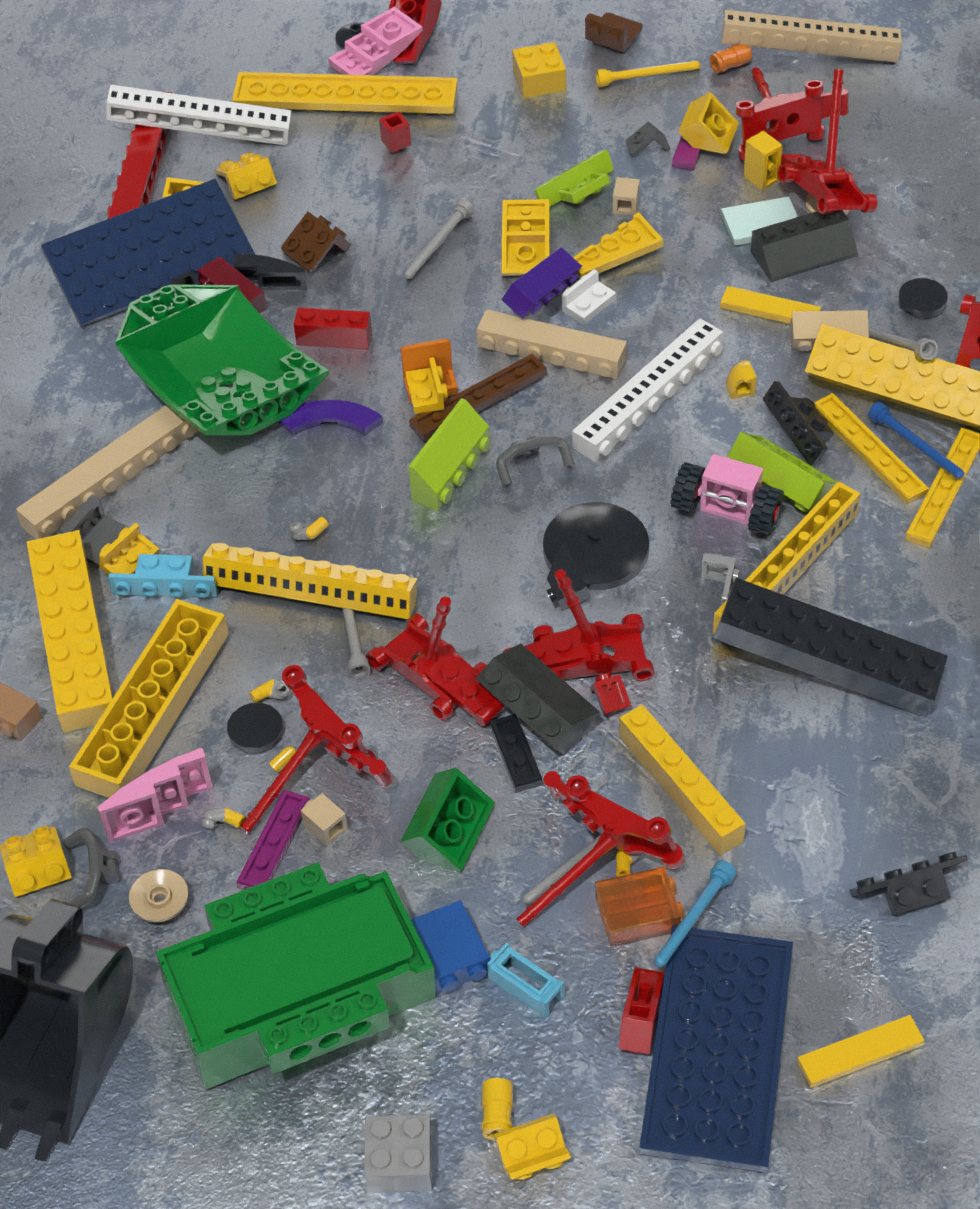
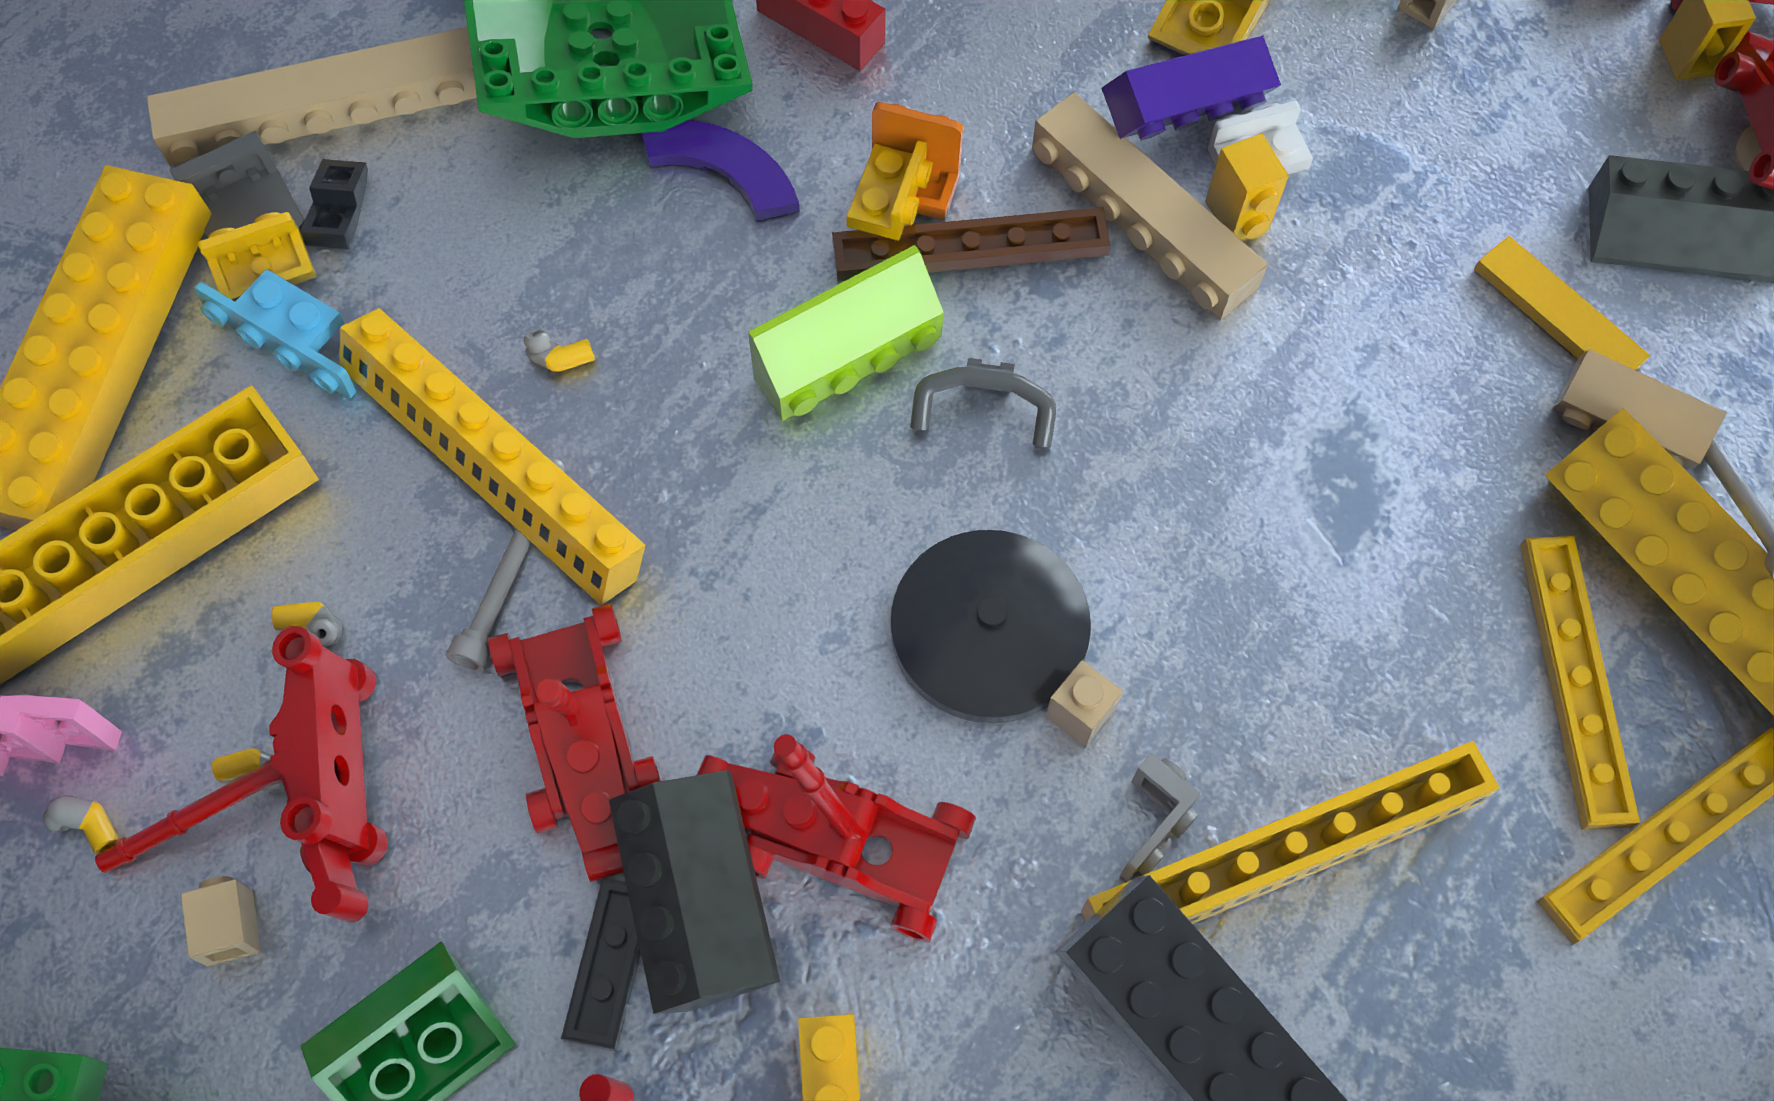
camera: 25 degrees right, 15 degrees up
black tile [227,703,283,754] -> none
magenta tile [236,790,310,890] -> none
black slope [546,543,591,611] -> none
white brick [572,318,724,463] -> none
yellow wing [573,212,663,279] -> none
red bracket [590,673,631,716] -> none
brick [670,454,784,536] -> none
light aqua tile [721,196,798,246] -> none
yellow brick [726,359,757,399] -> none
lime slope [727,431,838,512] -> none
black bracket [763,381,834,466] -> none
blue piece [868,402,964,479] -> none
none -> black slope [299,159,368,249]
none -> tan brick [1045,660,1124,748]
none -> yellow brick [1205,133,1289,239]

